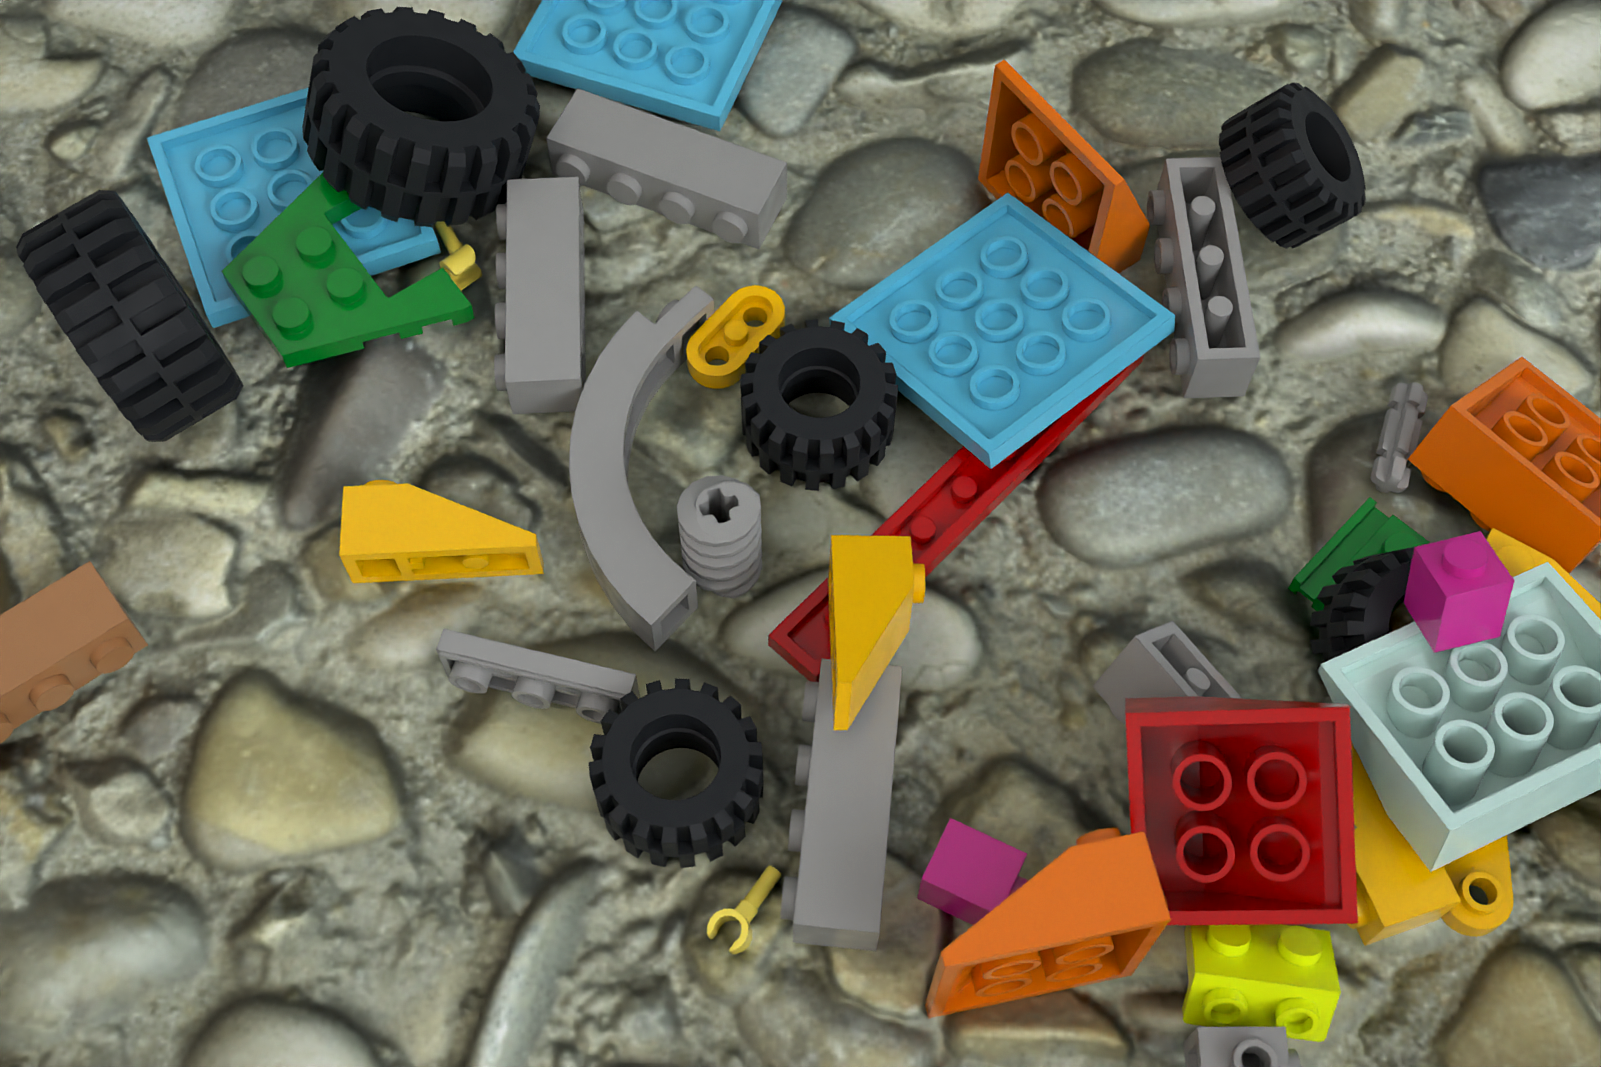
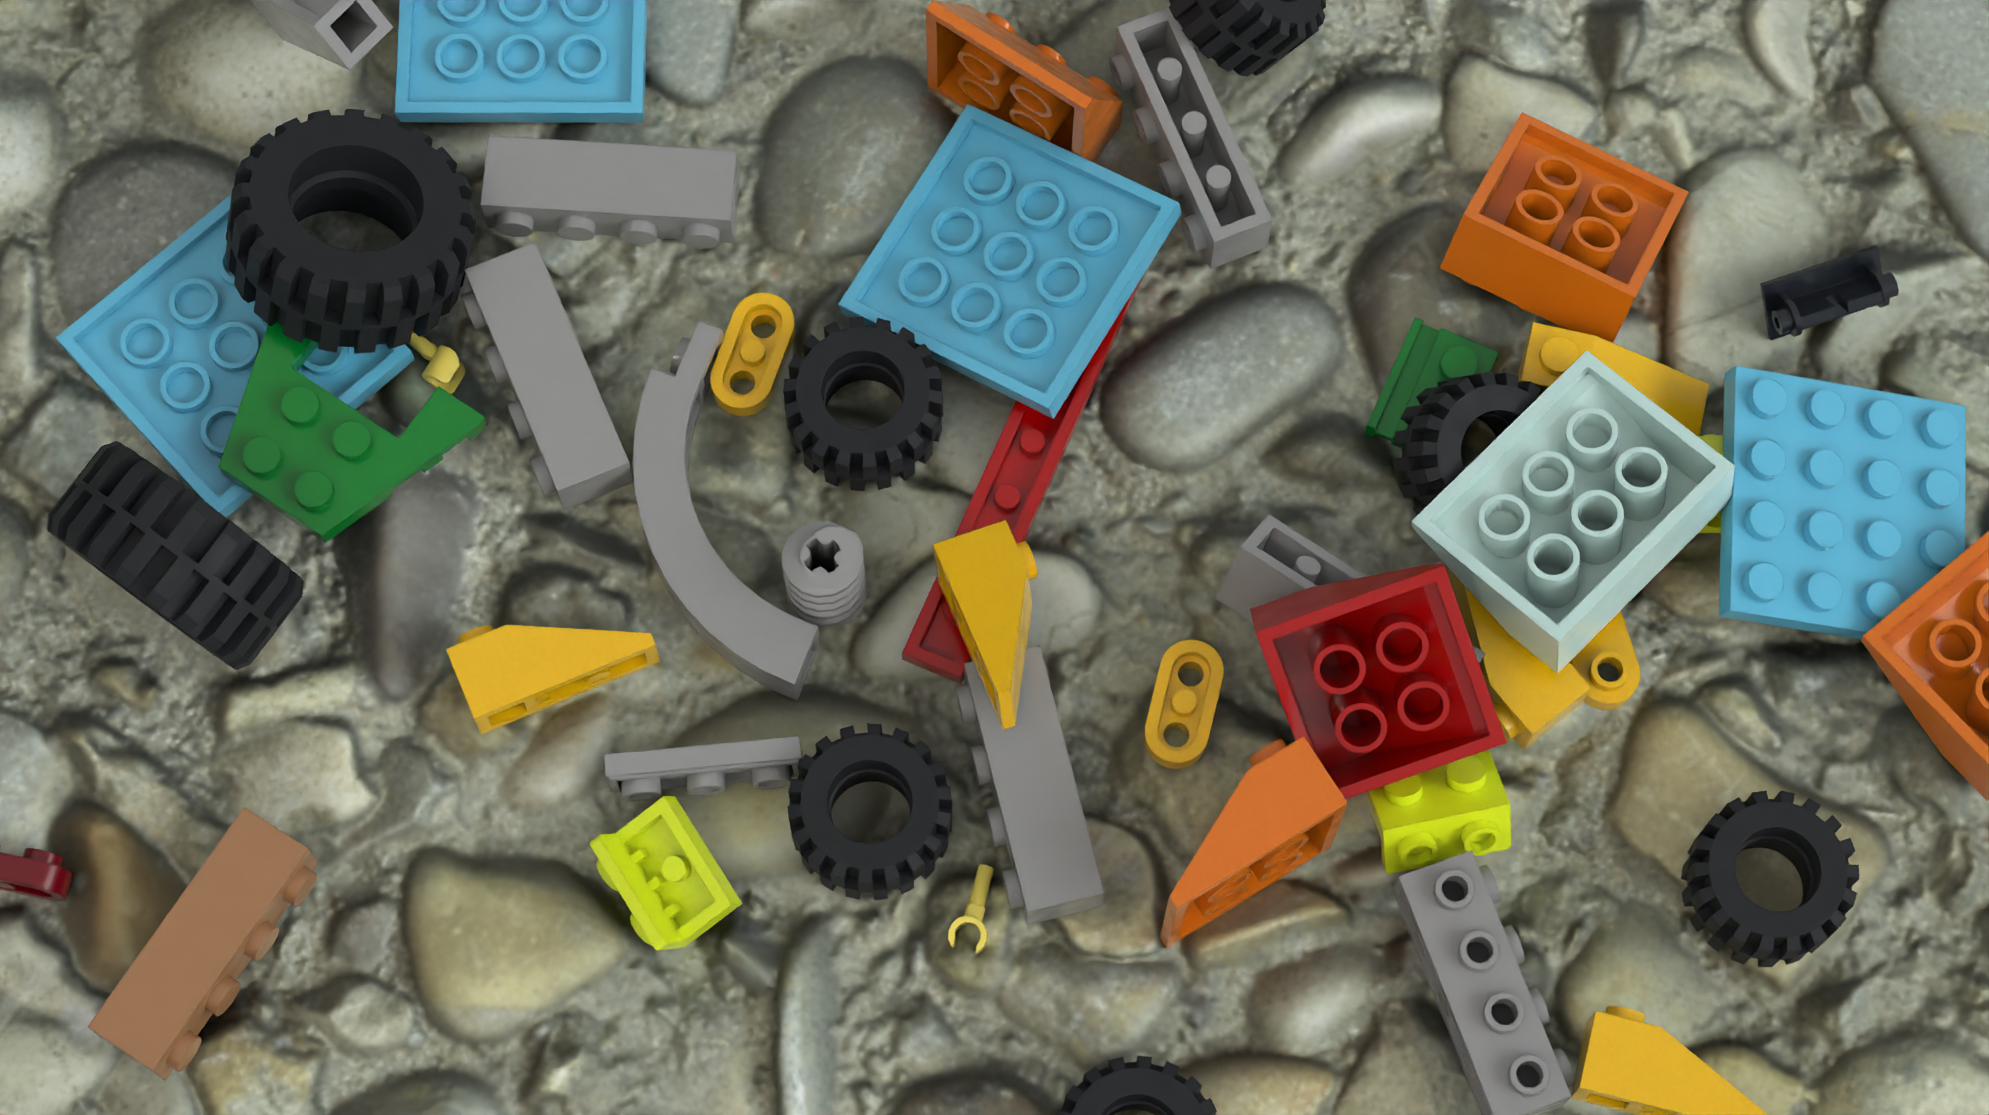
camera: 20 degrees left, 10 degrees up
dark pink brick [917,818,1029,925] -> none
light grey axle [1370,382,1428,493] -> none
dark pink brick [1404,531,1514,653] -> none
none -> neon yellow bracket [590,796,743,951]
none -> yellow plate [1144,640,1224,769]

